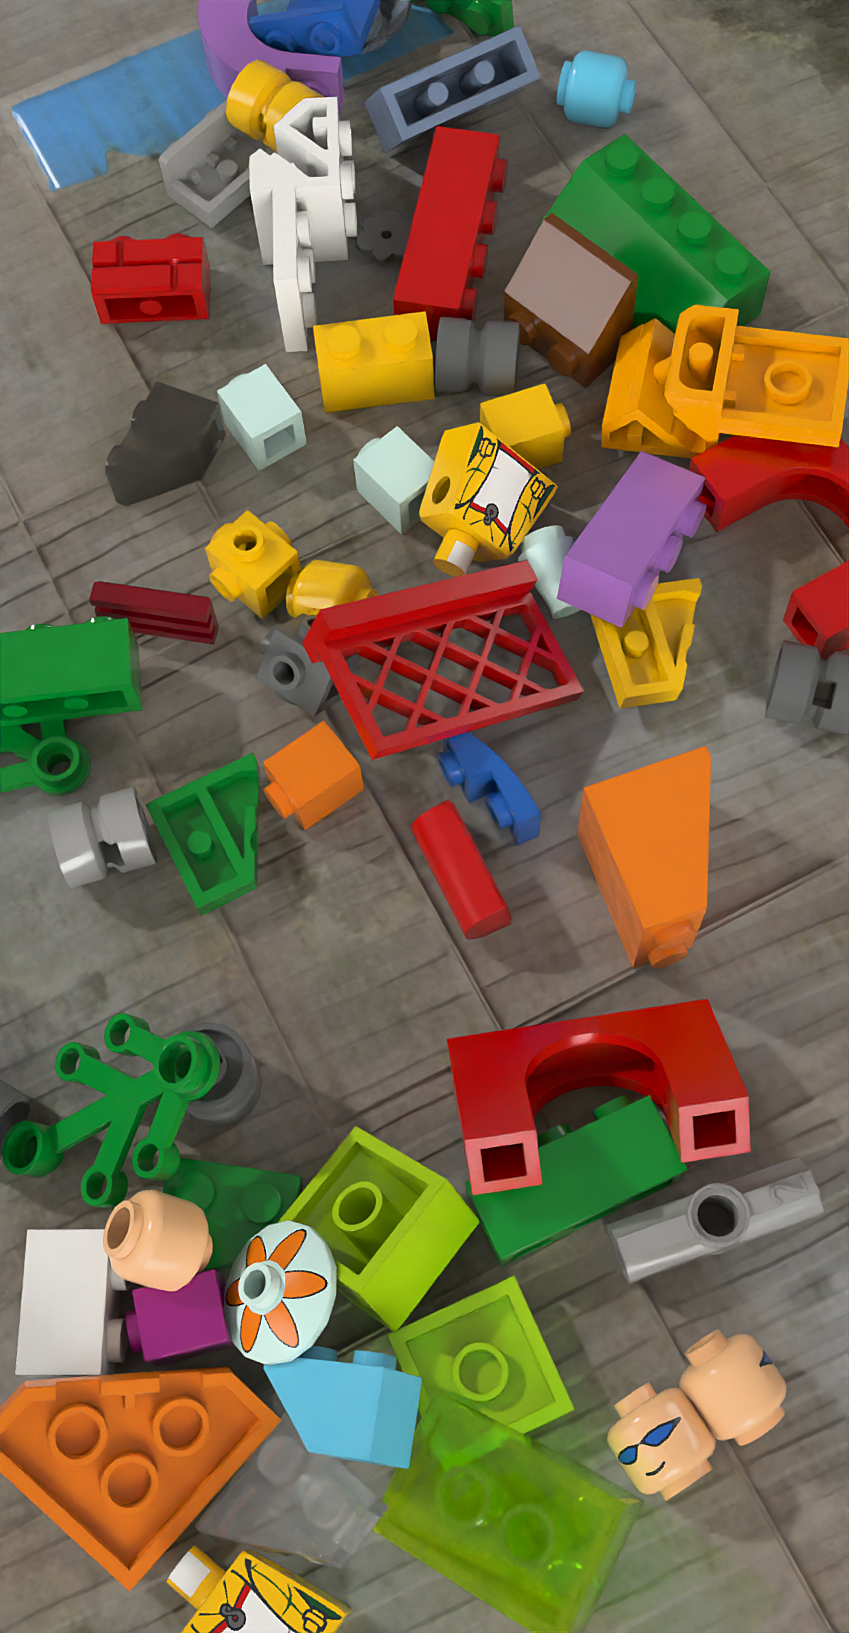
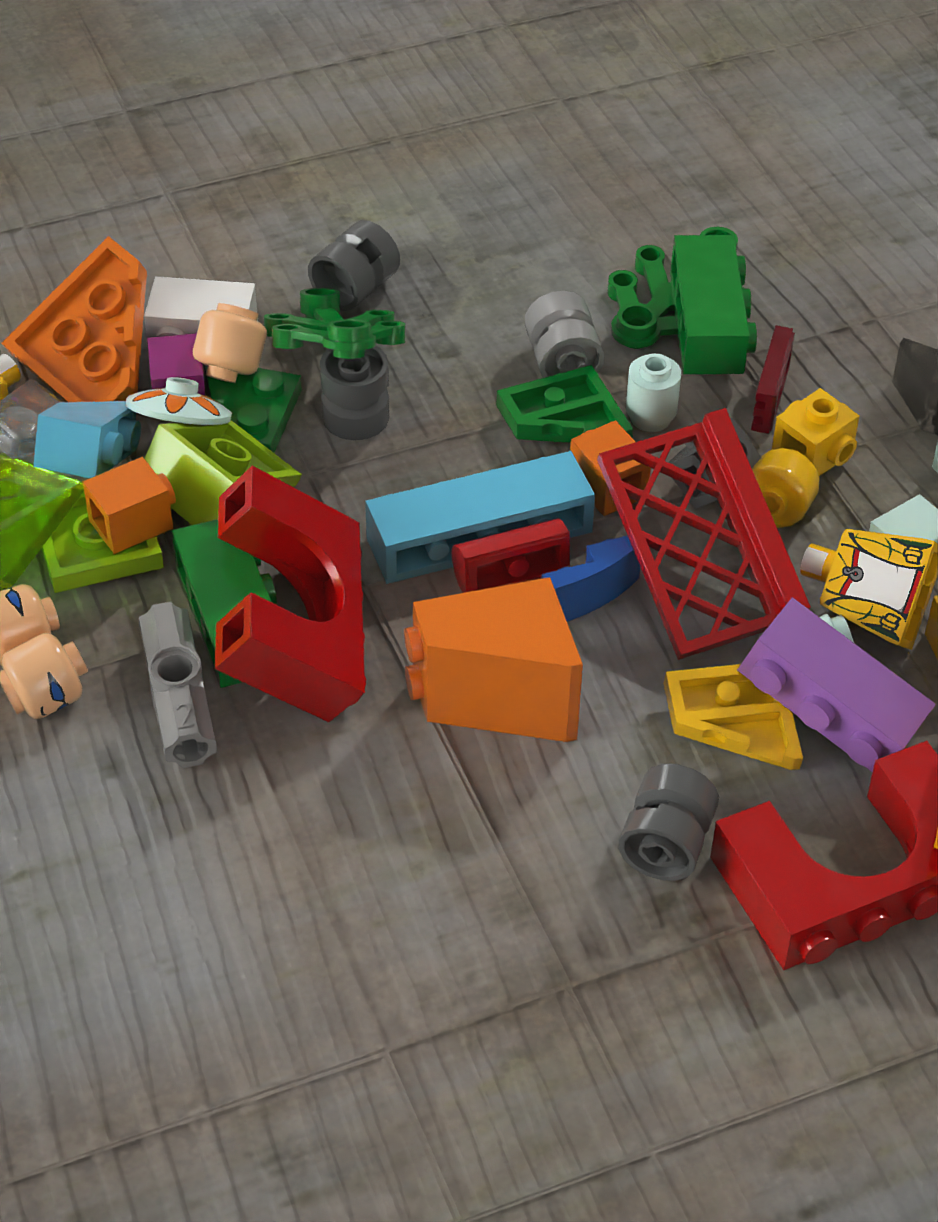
camera: 90 degrees right, 20 degrees down
none -> orange brick [83,456,176,554]
none -> medium azure brick [365,451,595,584]
none -> light aqua brick [626,353,681,432]

